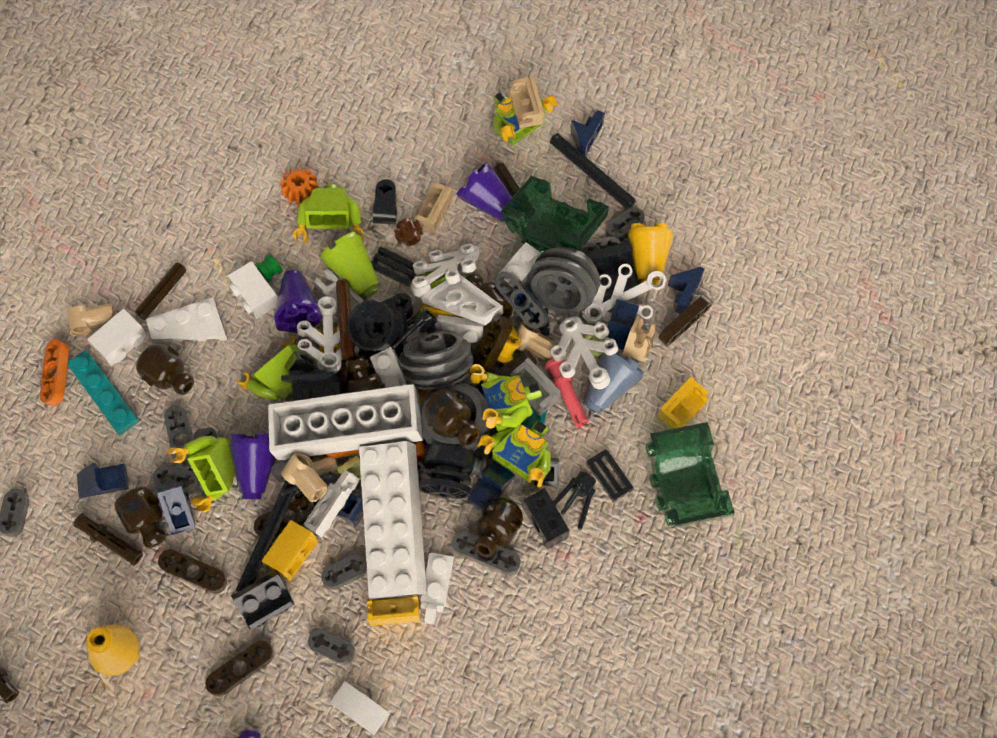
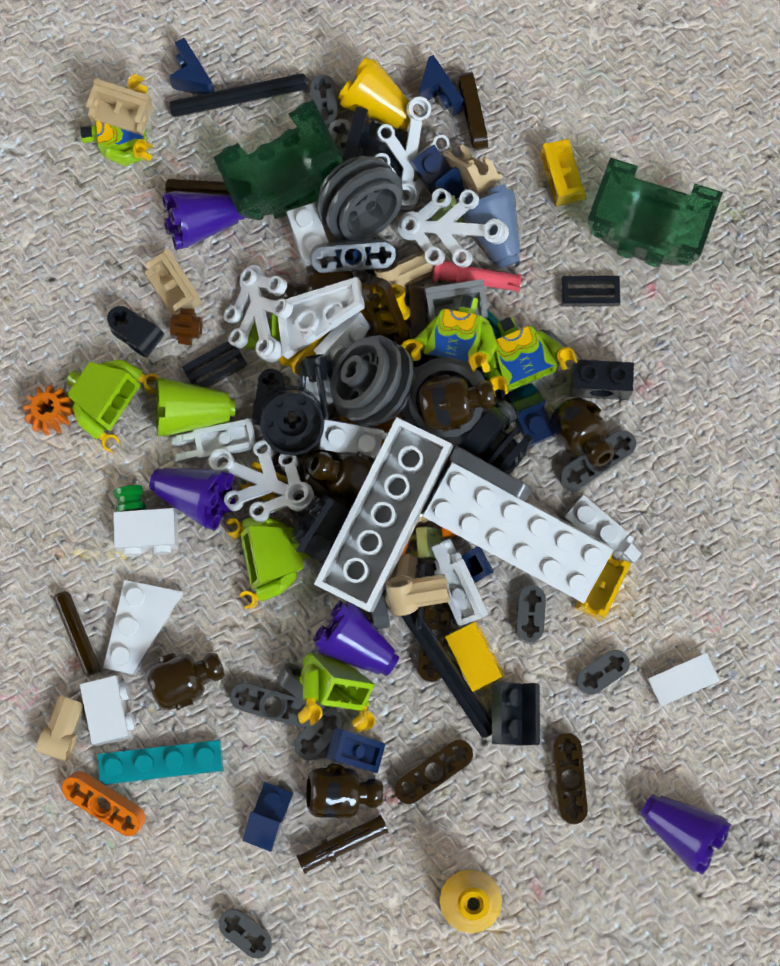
camera: 55 degrees left, 10 degrees up
black slope [285,351,317,373] -> none
reddish brown axle [336,279,355,360] -> none
black plant [553,472,596,530] -> none
none -> dark grey beam [448,445,533,502]

